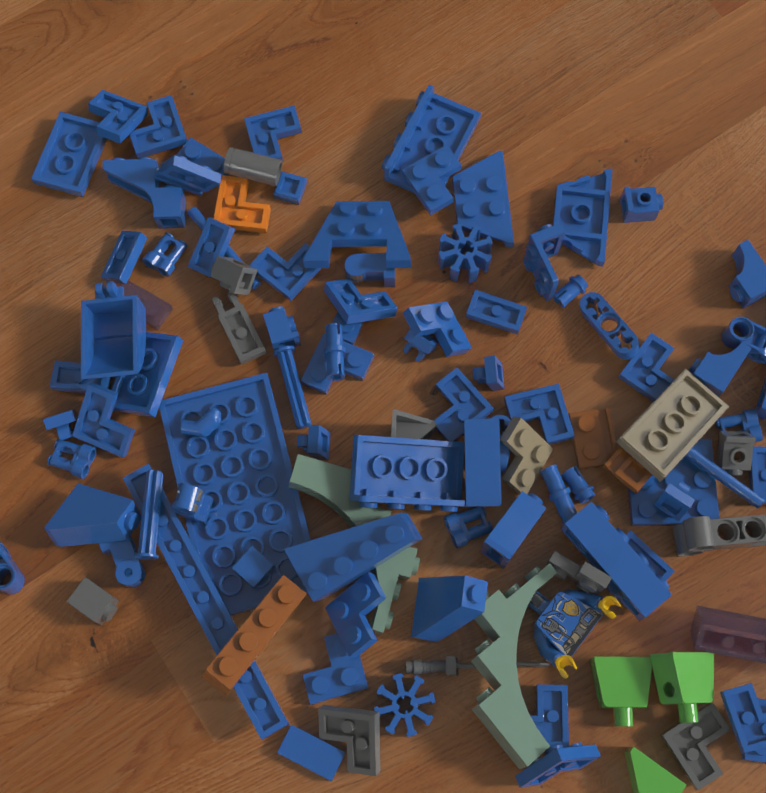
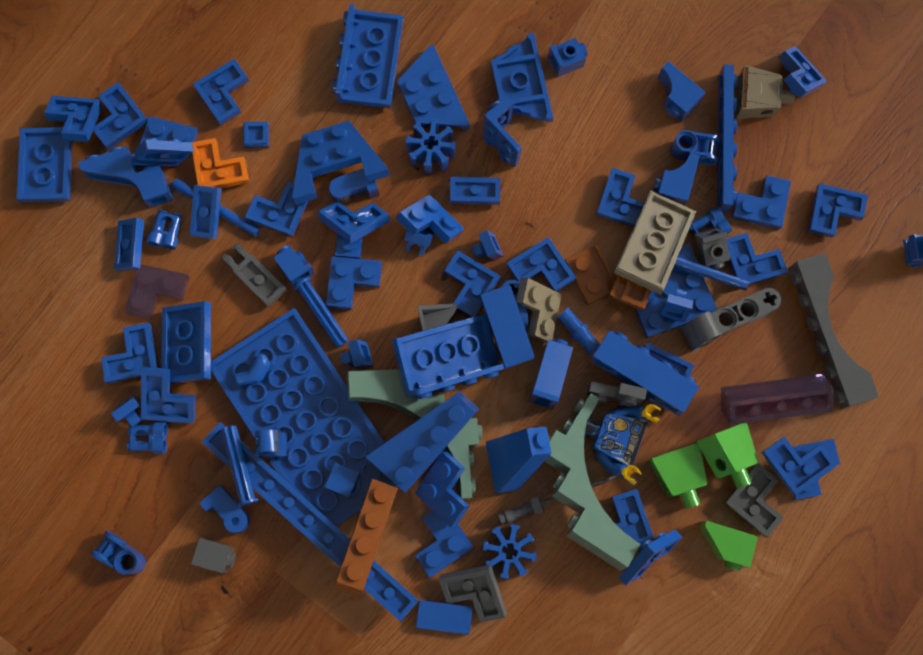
camera: 25 degrees left, 5 degrees up
blue slope [44,483,142,547] -> none
blue piece [81,282,146,380] -> none
dark grey brick [210,256,258,295] -> none
dark grey pin [224,147,283,186] -> none
blue pin [324,323,346,381] -> none
blue plate [402,145,461,216] -> none
blue piece [444,506,493,549] -> none
blue pin [553,274,588,308] -> none
blue pin [561,466,595,504] -> none
blue beam [580,292,639,360] -> none

